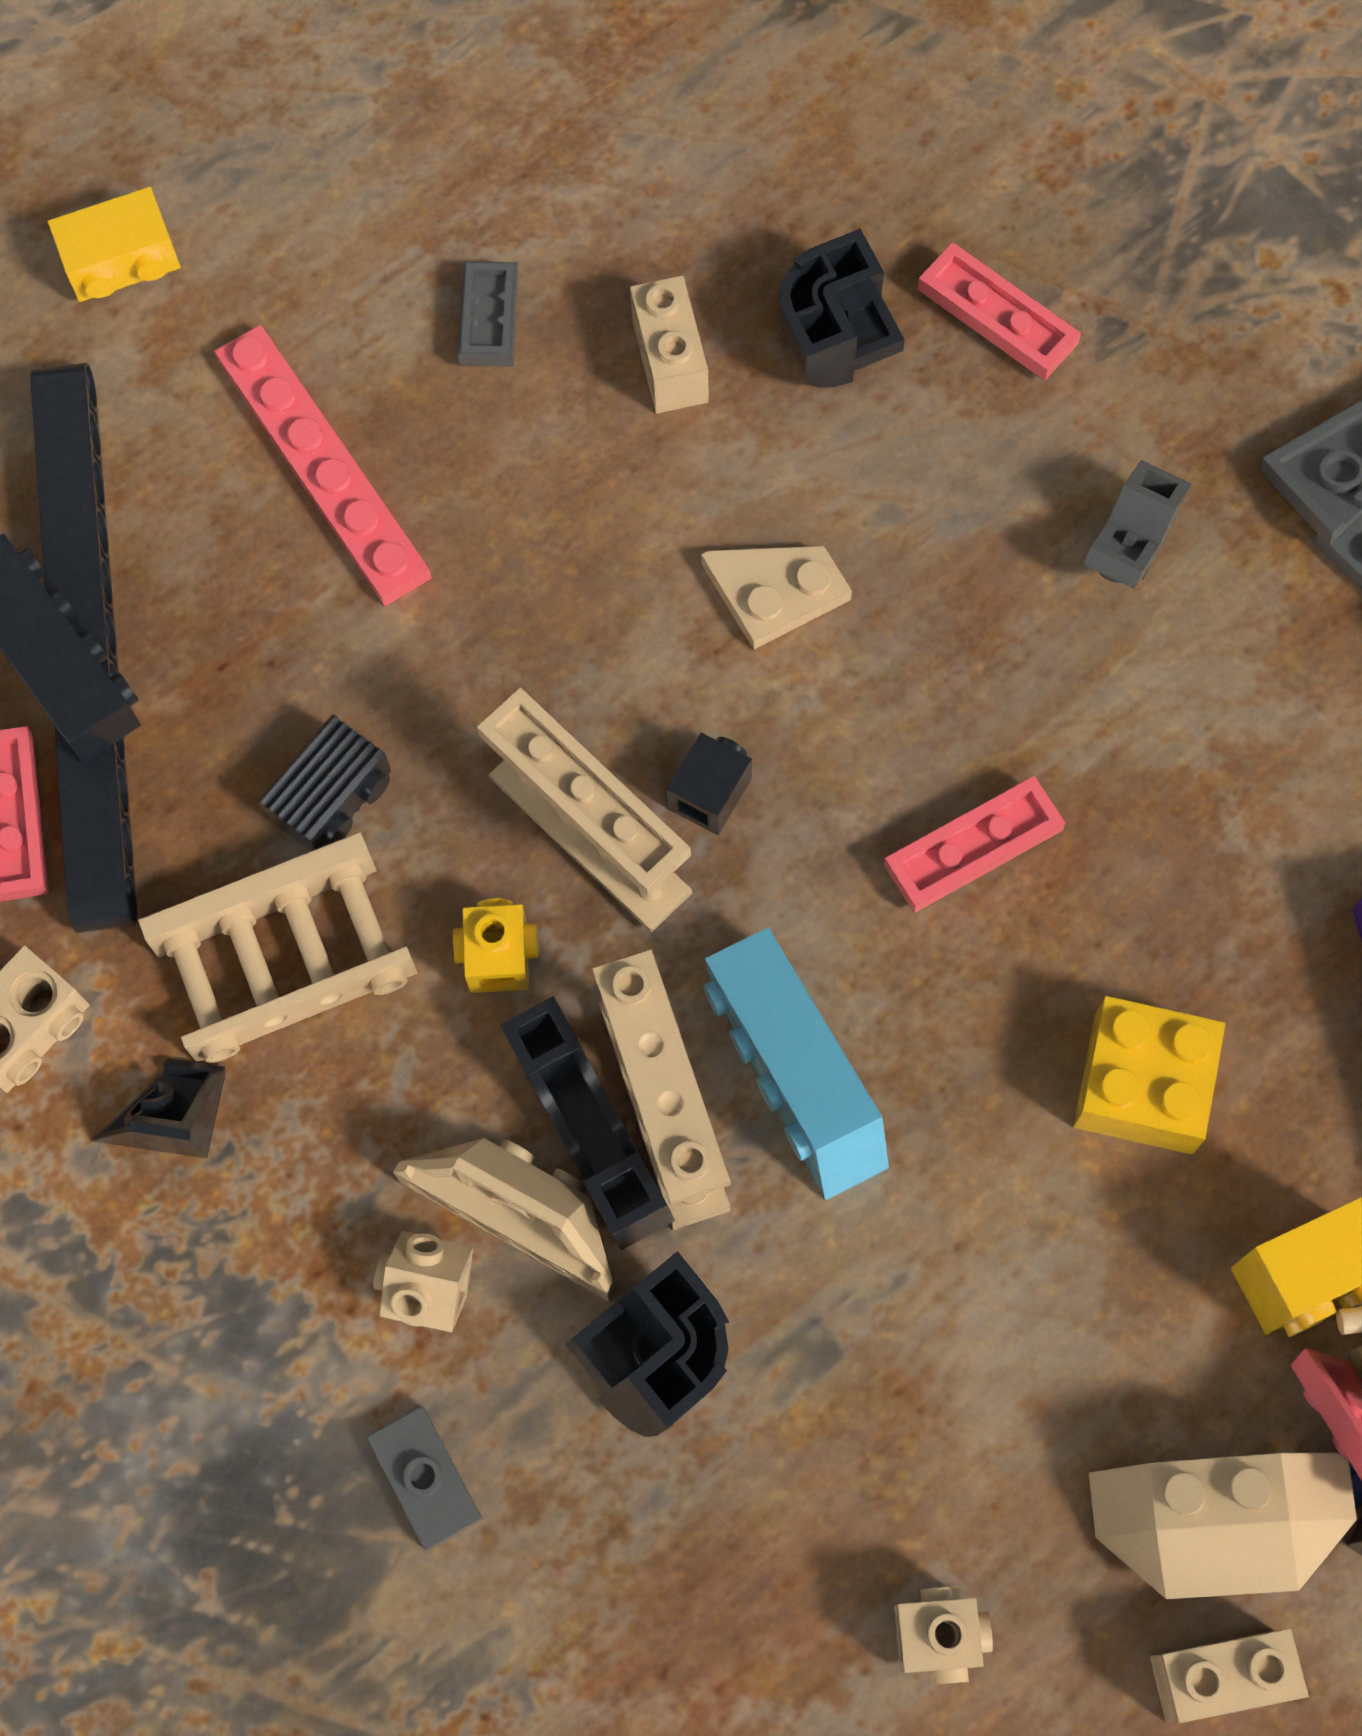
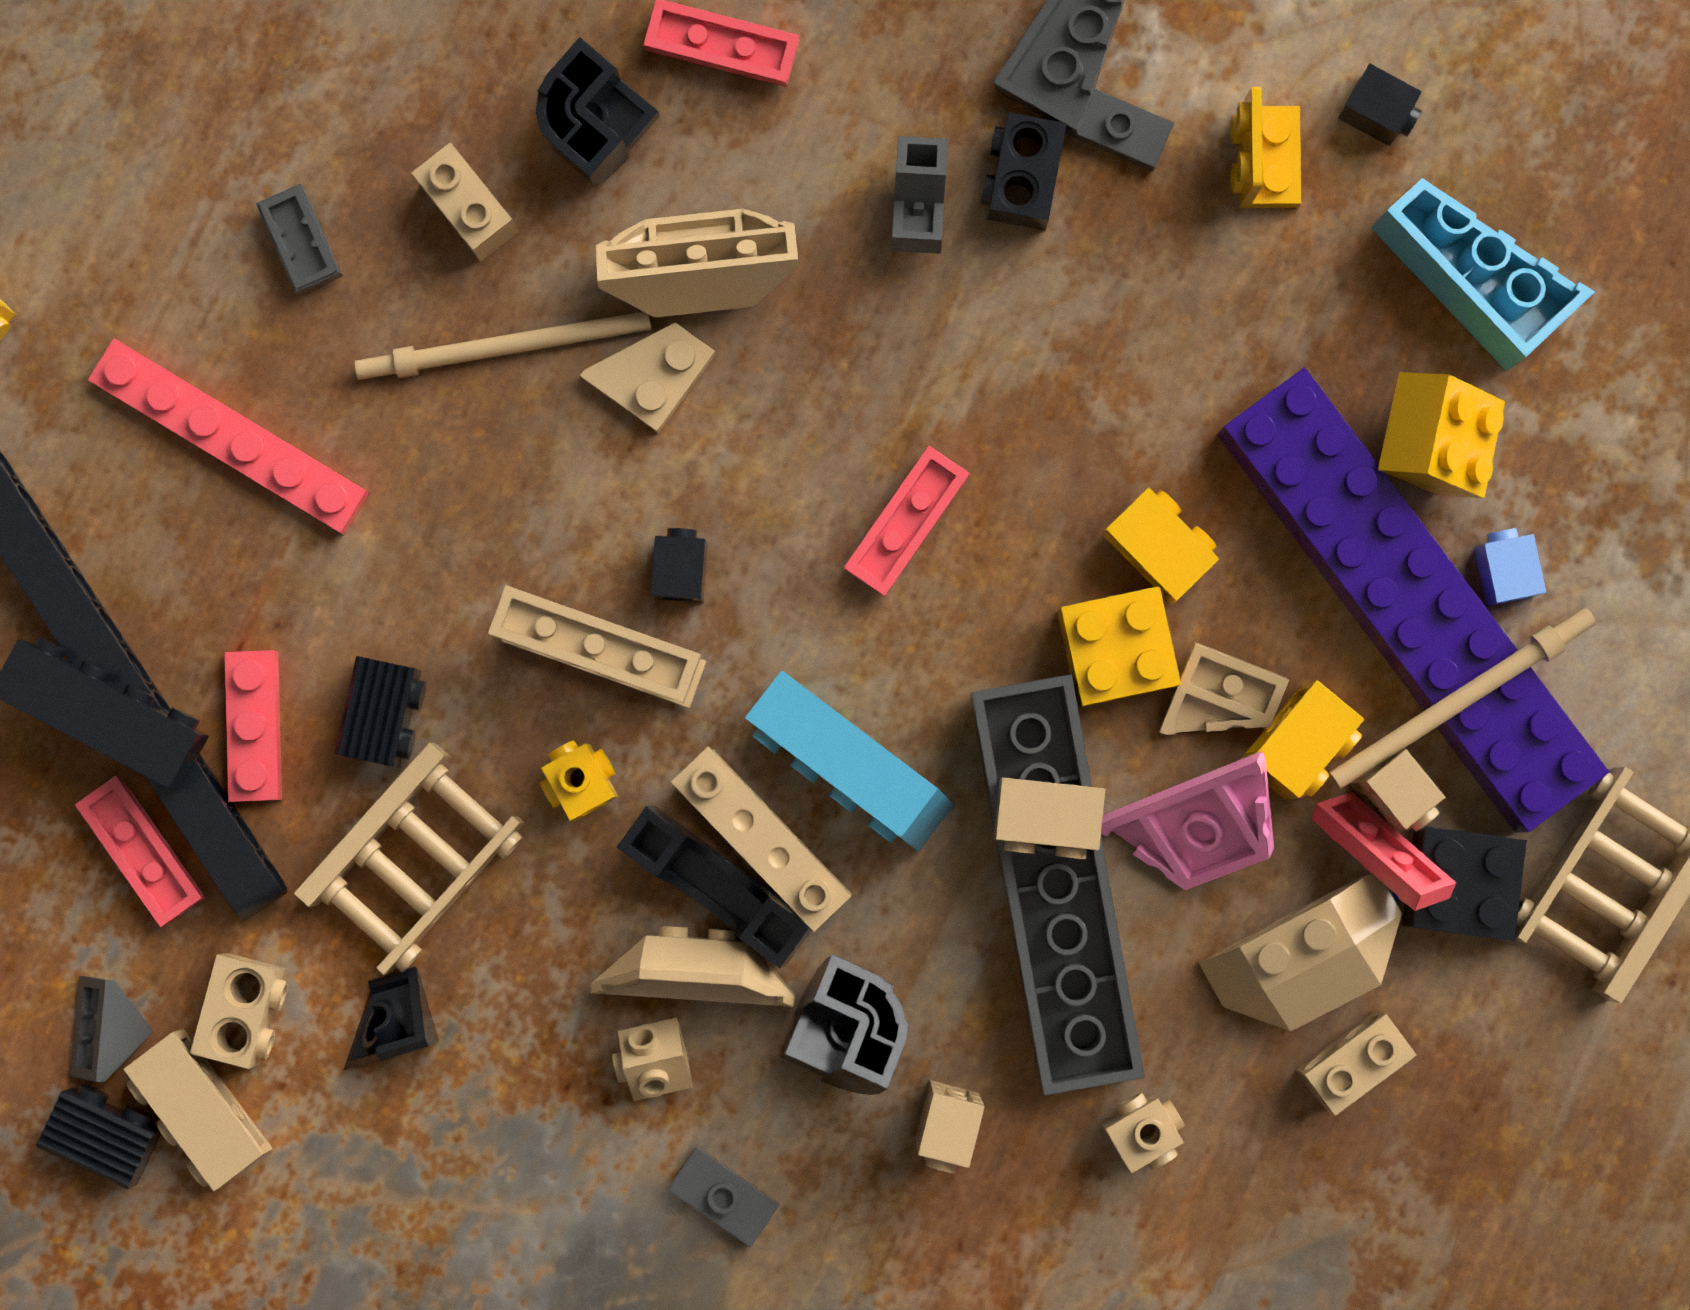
camera: 25 degrees left, 15 degrees up
none -> coral plate [225,650,282,802]
none -> tan bar [355,312,652,380]
none -> tan wedge [595,209,799,318]
none -> tan brick [915,1080,985,1173]
none -> dark grey brick [969,674,1145,1096]
none -> black brick [981,112,1067,230]
none -> tan brick [994,777,1106,859]
none -> bright pink wing [1101,751,1274,890]
none -> yellow brick [1102,487,1219,605]
none -> tan wing [1159,642,1289,735]

